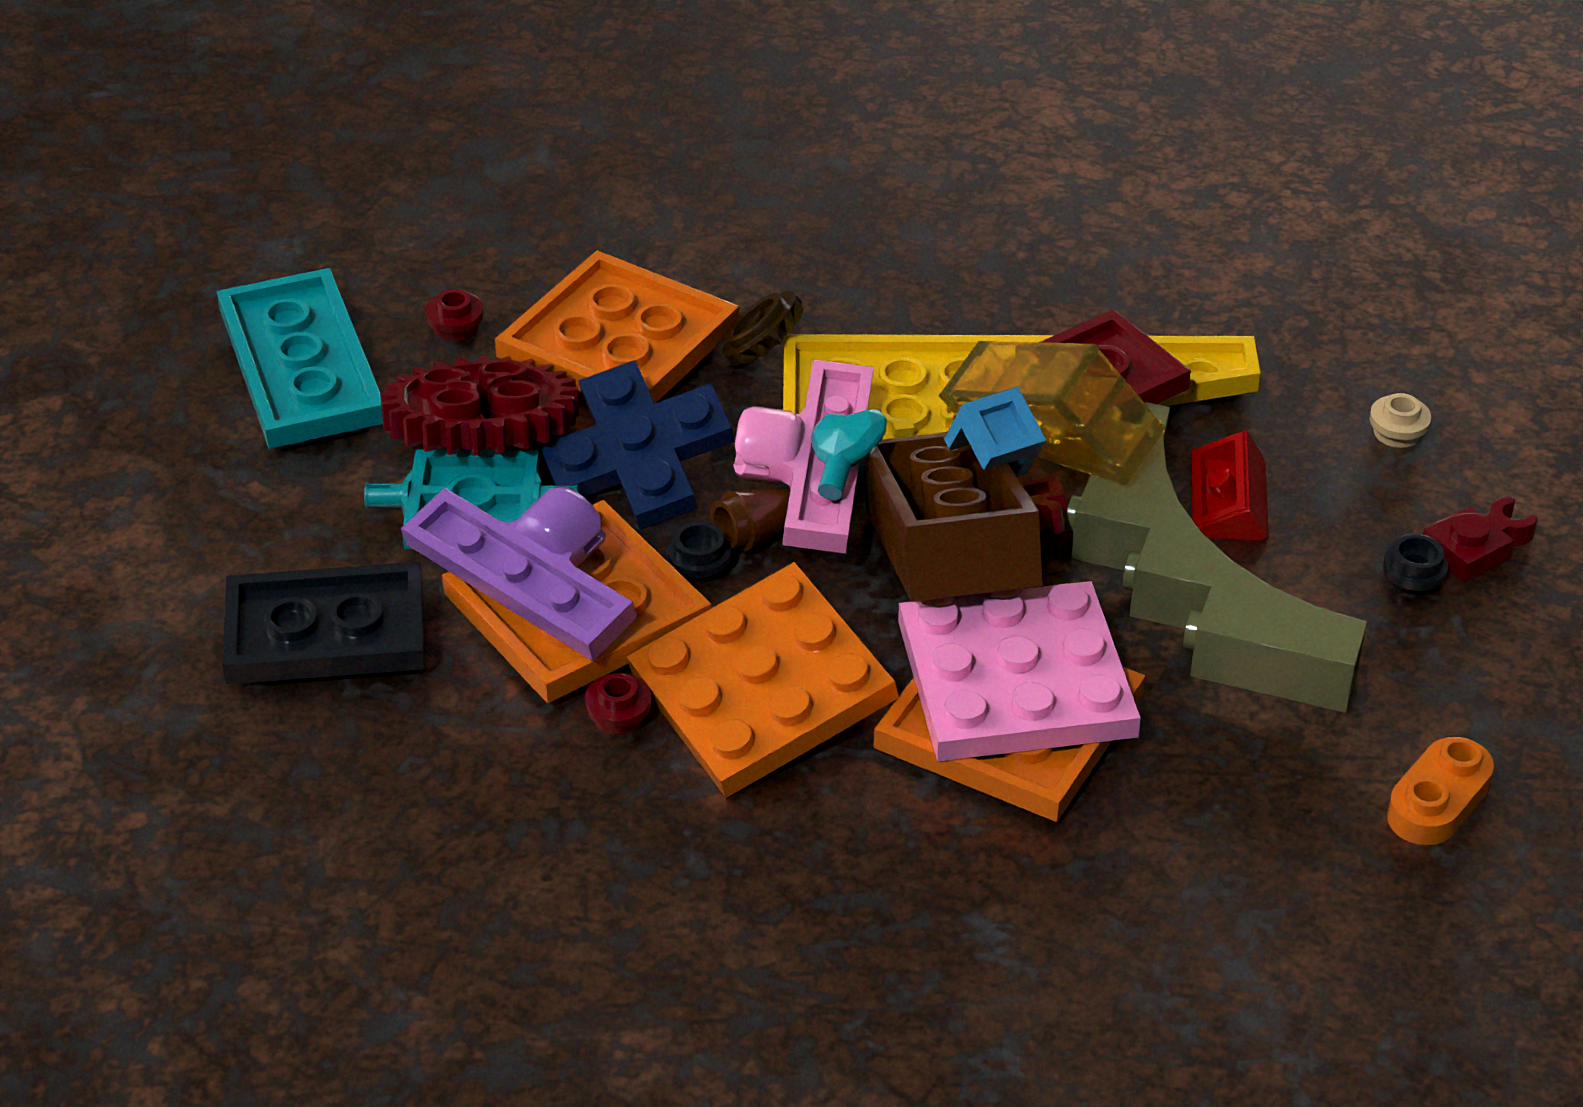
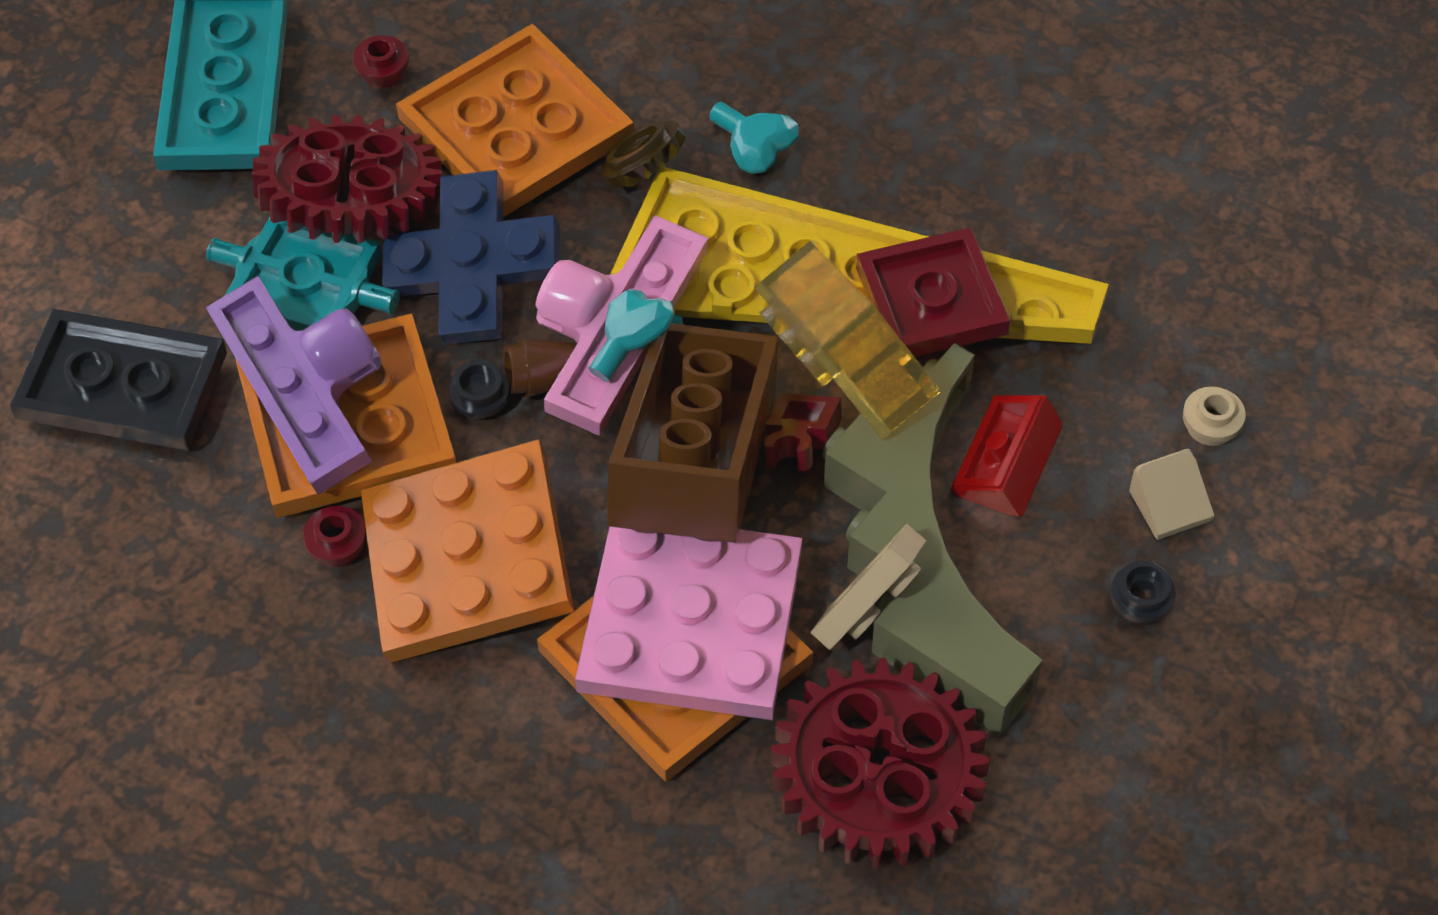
camera: 20 degrees right, 15 degrees up
dark azure panel [944,387,1046,477] -> none
orange plate [1387,737,1494,845] -> none
dark red plate [1423,496,1538,582] -> none
none -> teal rock [709,101,799,174]
none -> dark red gear [771,658,990,868]
none -> tan plate [810,524,926,650]
none -> tan slope [1129,449,1214,540]

